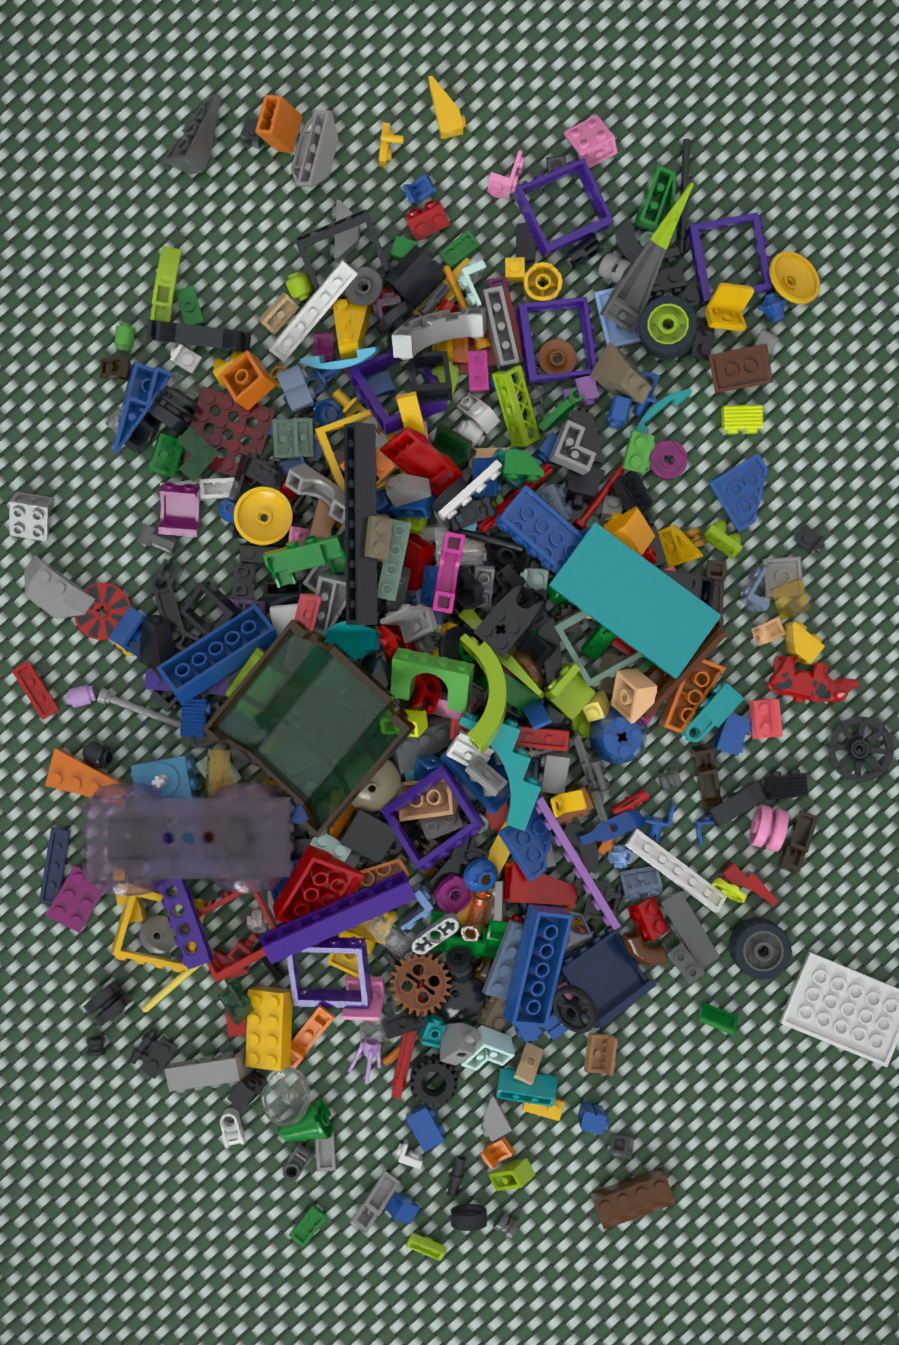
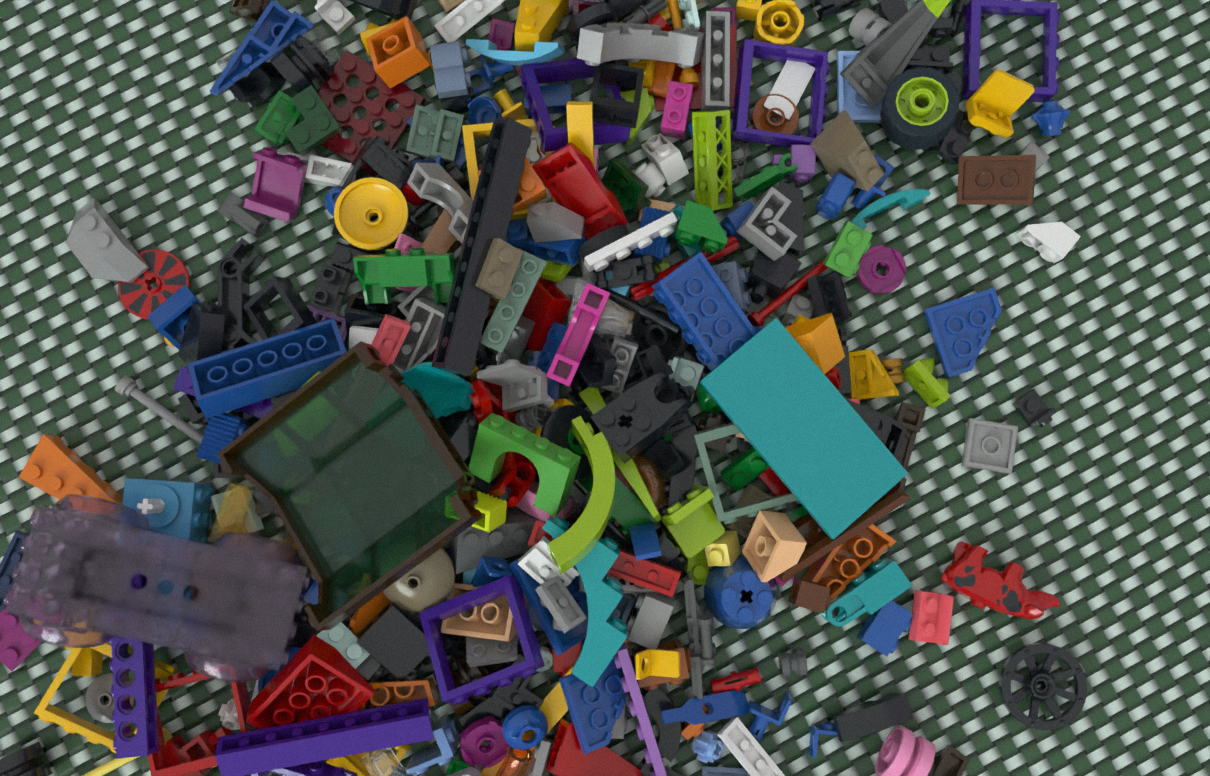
camera: 20 degrees right, 5 degrees down
light grey bracket [9,492,54,541] -> none
red plate [12,661,60,720] -> none
lavender brick [66,685,96,708] -> none
black head [82,741,113,768] -> none
dark brown slope [691,743,722,808] -> none
neon yellow brick [721,405,763,435] -> none
sand blue bracket [739,565,771,613] -> none
light nougat bracket [751,617,786,646] -> none
black brick [764,769,808,800] -> none
yellow dish [769,251,820,304] -> none
clear yellow piece [771,578,811,620] -> none
yellow slope [784,621,825,664] -> none
none -> white sticker [764,60,815,120]
none -> reddish brown brick [788,577,831,613]
none -> white slope [1017,221,1081,263]

